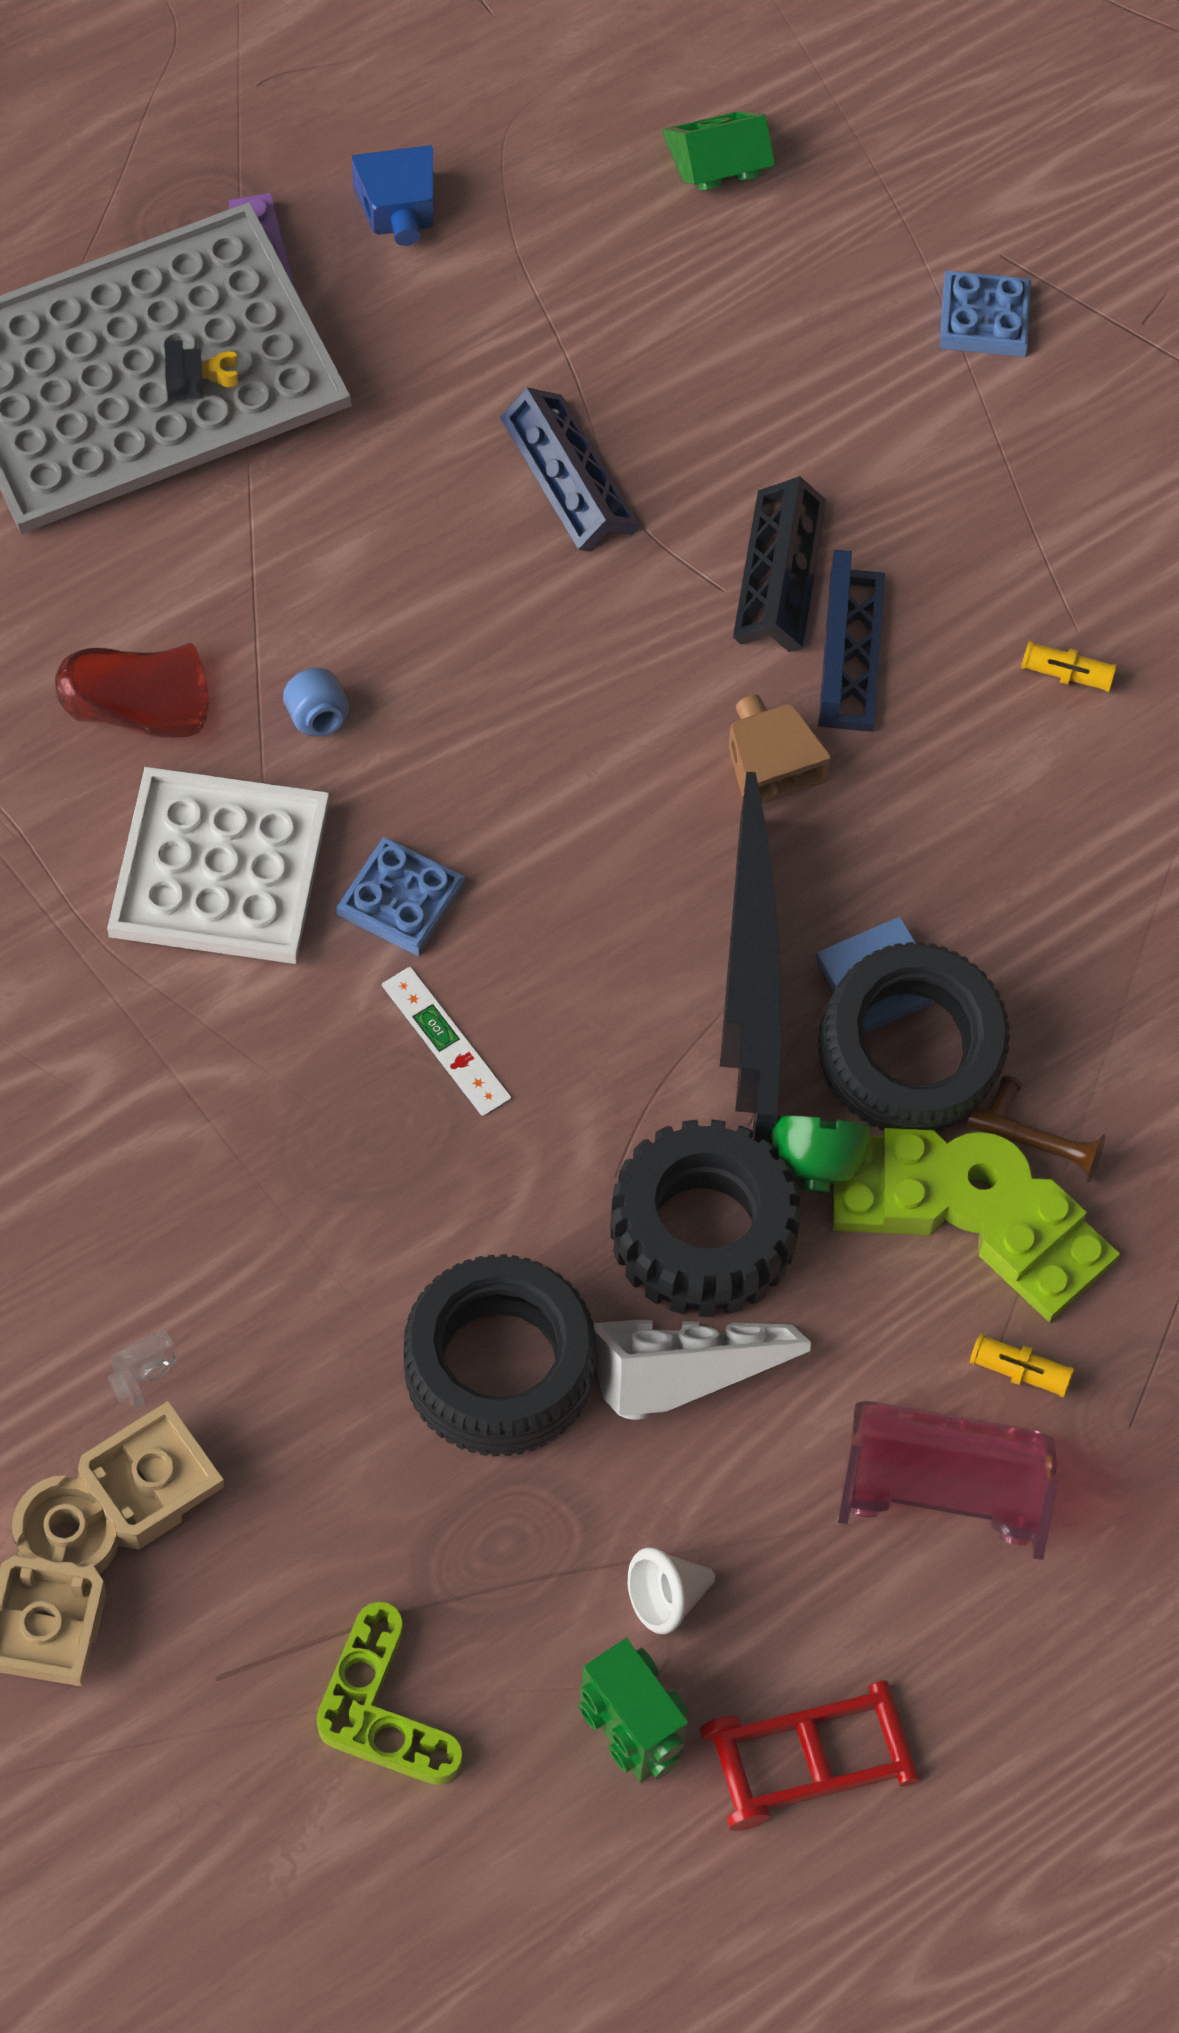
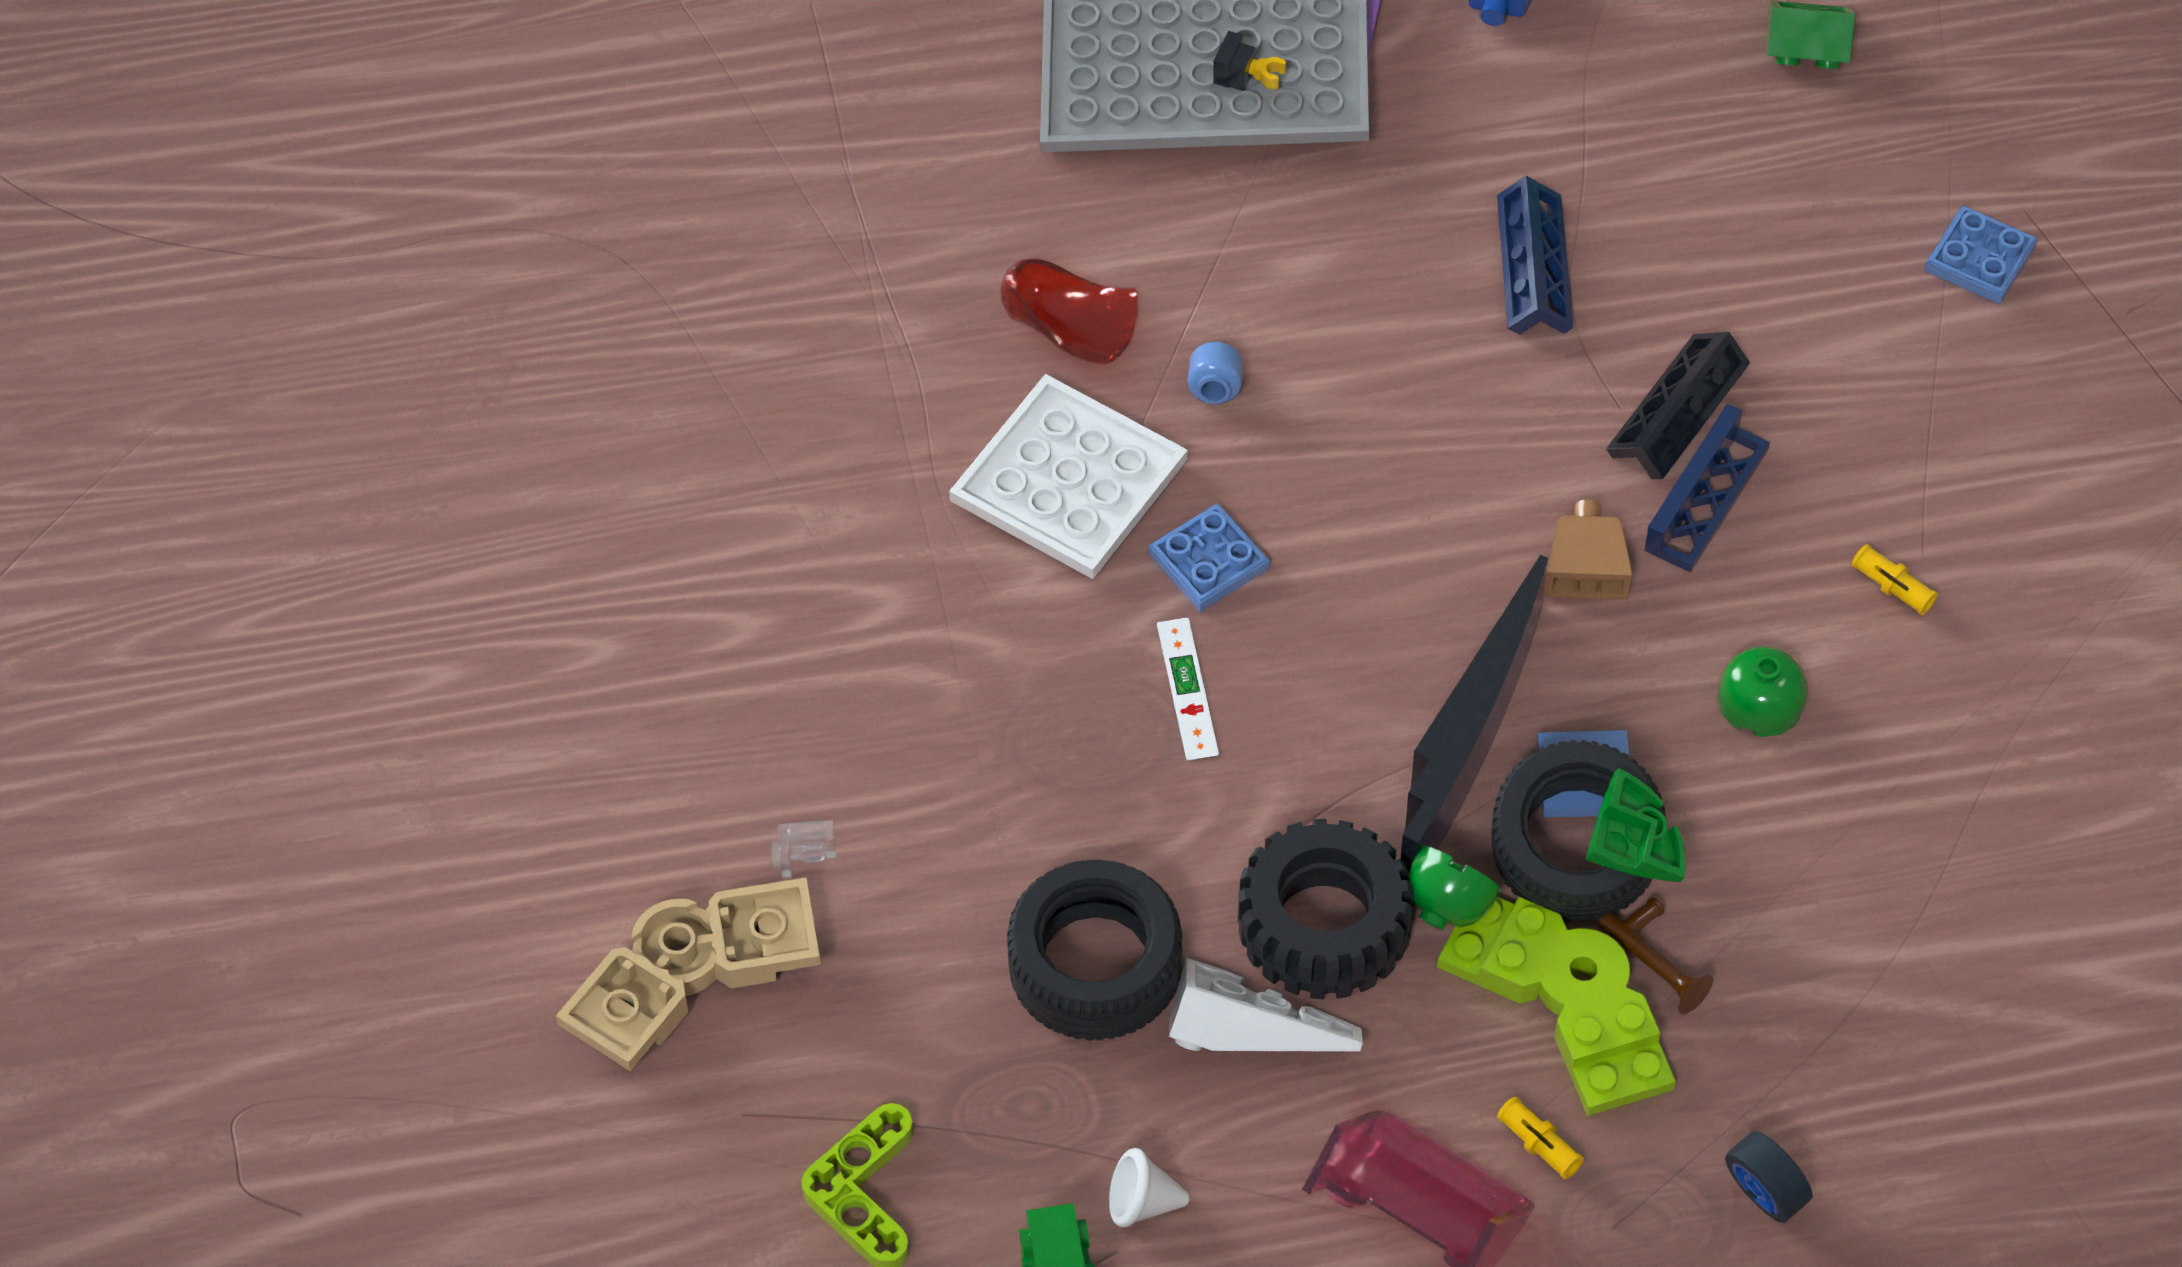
camera: 30 degrees right, 5 degrees down
none -> green brick [1586,768,1686,882]
none -> green cylinder [1717,646,1808,737]

